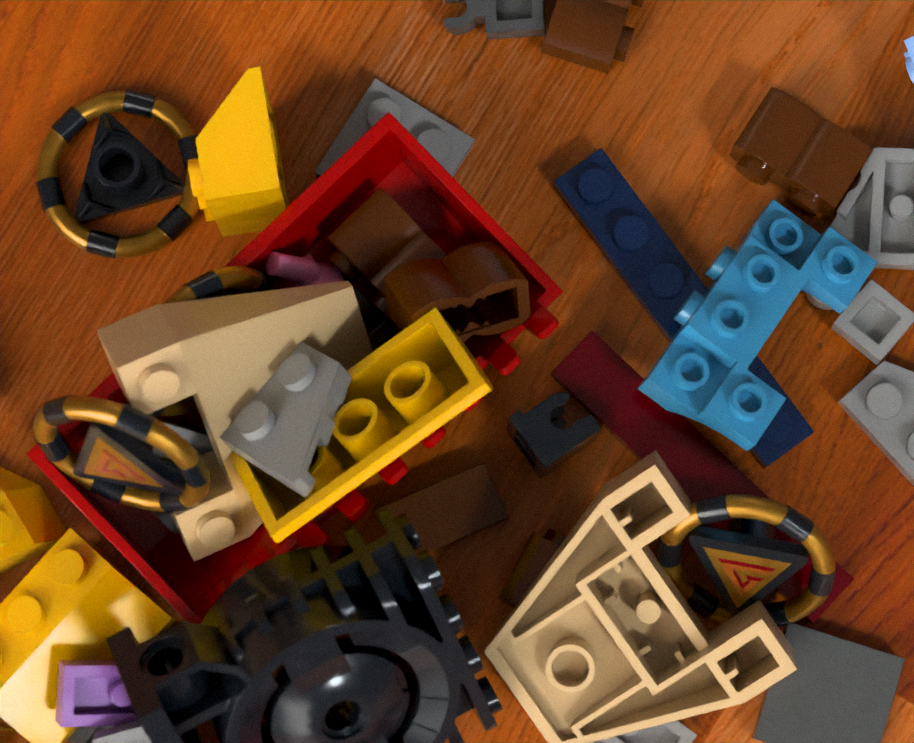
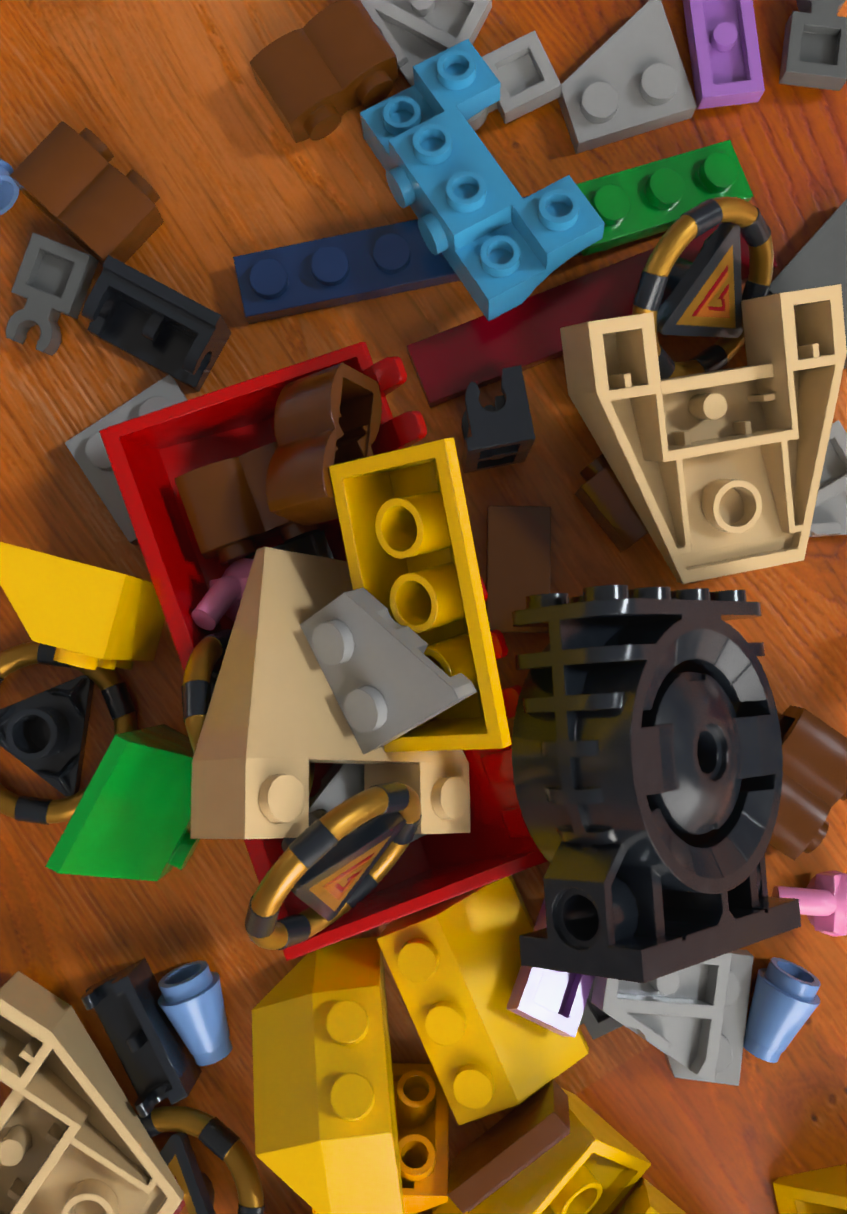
camera: 60 degrees left, 5 degrees up
none -> green slope [45,724,200,881]
none -> black hinge [82,255,231,391]
none -> green plate [576,140,753,256]

